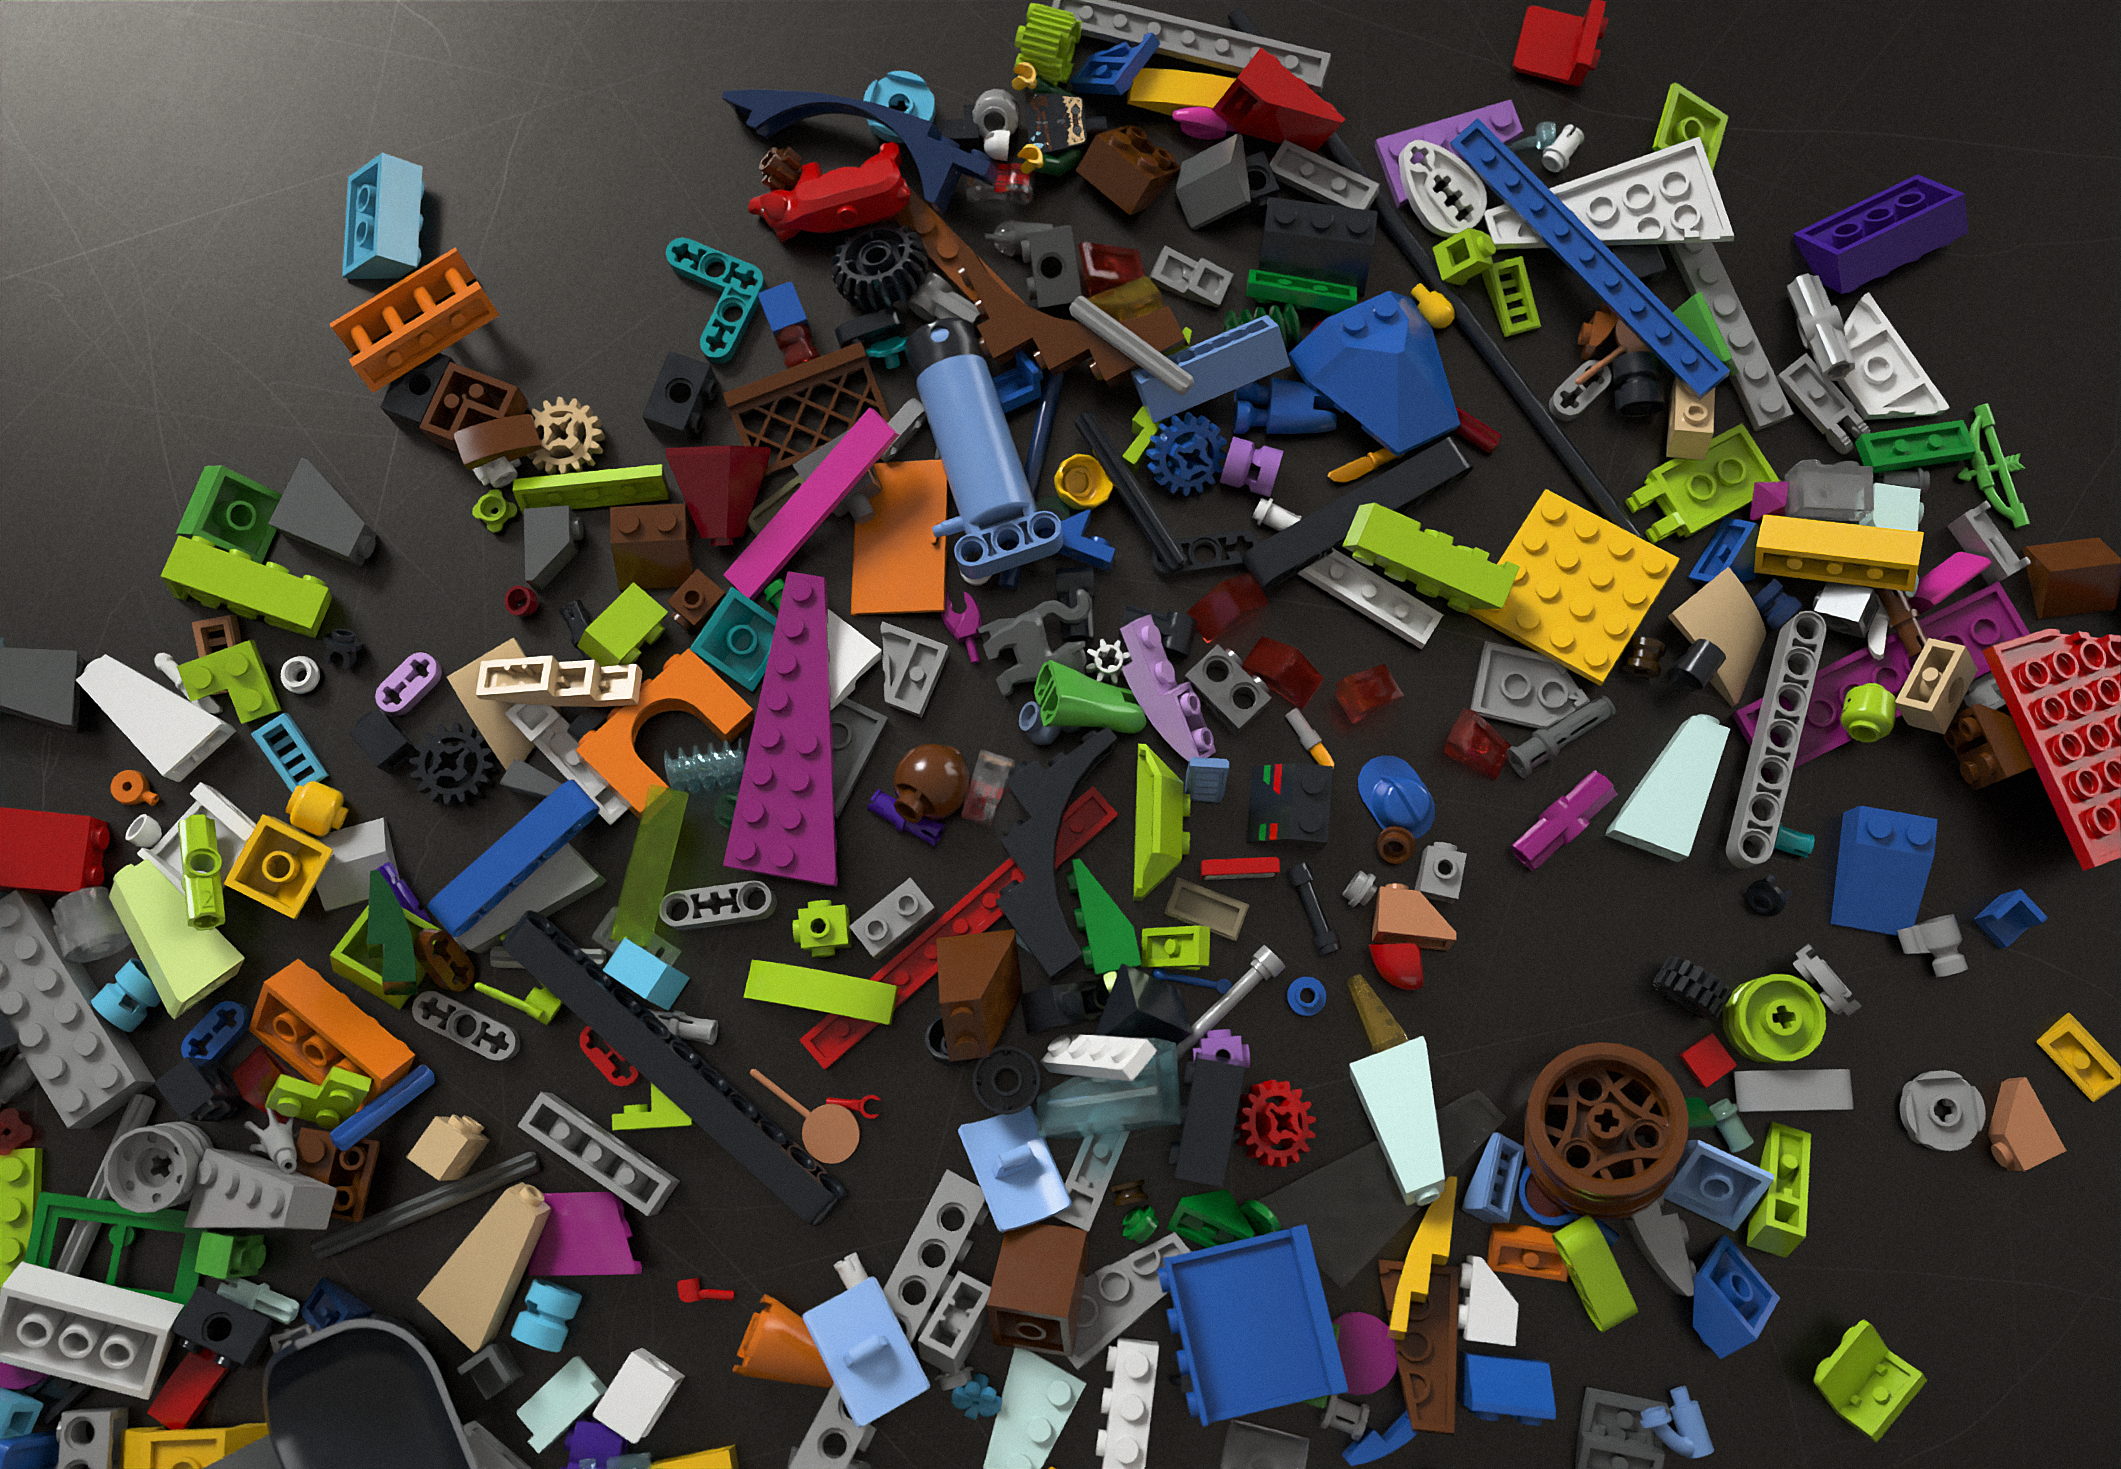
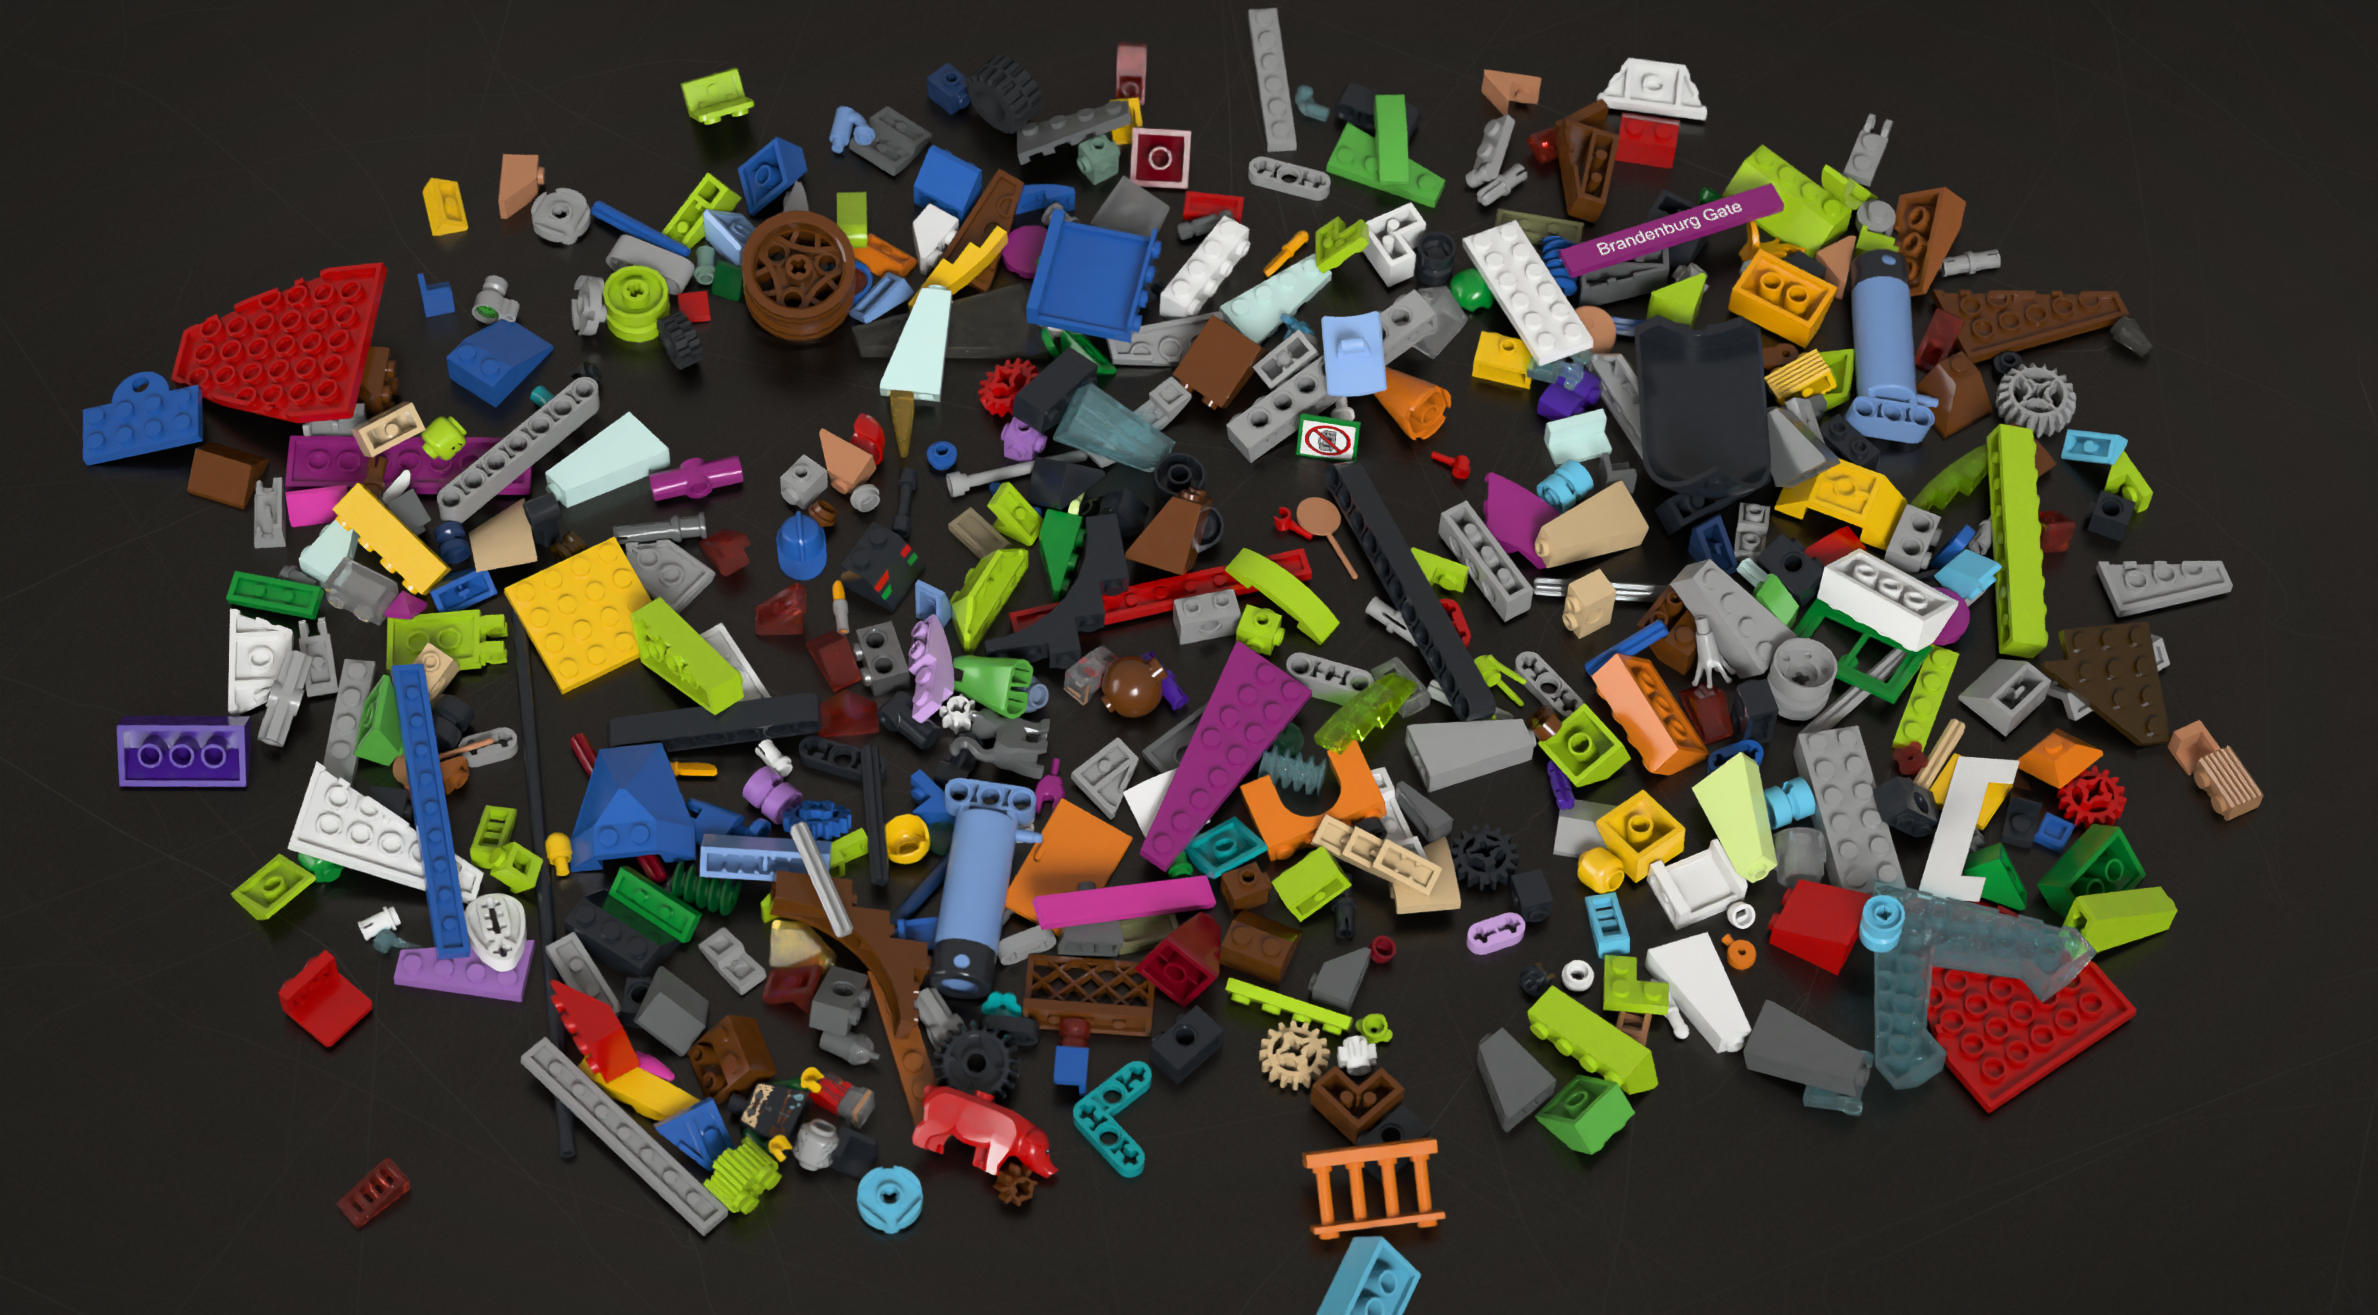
camera: 160 degrees left, 20 degrees down
lime piece [178,814,225,931] -> none
lime plate [265,1066,372,1129] -> none
dark green slope [367,870,417,995] -> none
blue beam [427,779,600,938] -> none
reddish brown slope [453,414,544,471] -> none
white piece [593,1348,685,1443] -> none
medium azure slope [603,937,690,1011] -> none
dark blue slope [721,89,1000,213] -> none
light blue shield [958,1106,1072,1232] -> none
white hinge [984,130,1010,161] -> none
white plate [1040,1033,1157,1081] -> none
dark brown bush [1110,1179,1149,1207] -> none
green plate [1122,1205,1159,1244] -> none
red tile [1199,857,1280,880] -> none
bright green piece [1957,404,2030,529] -> none
none -> blue axle [591,201,691,259]
none -> piece [1296,413,1361,462]

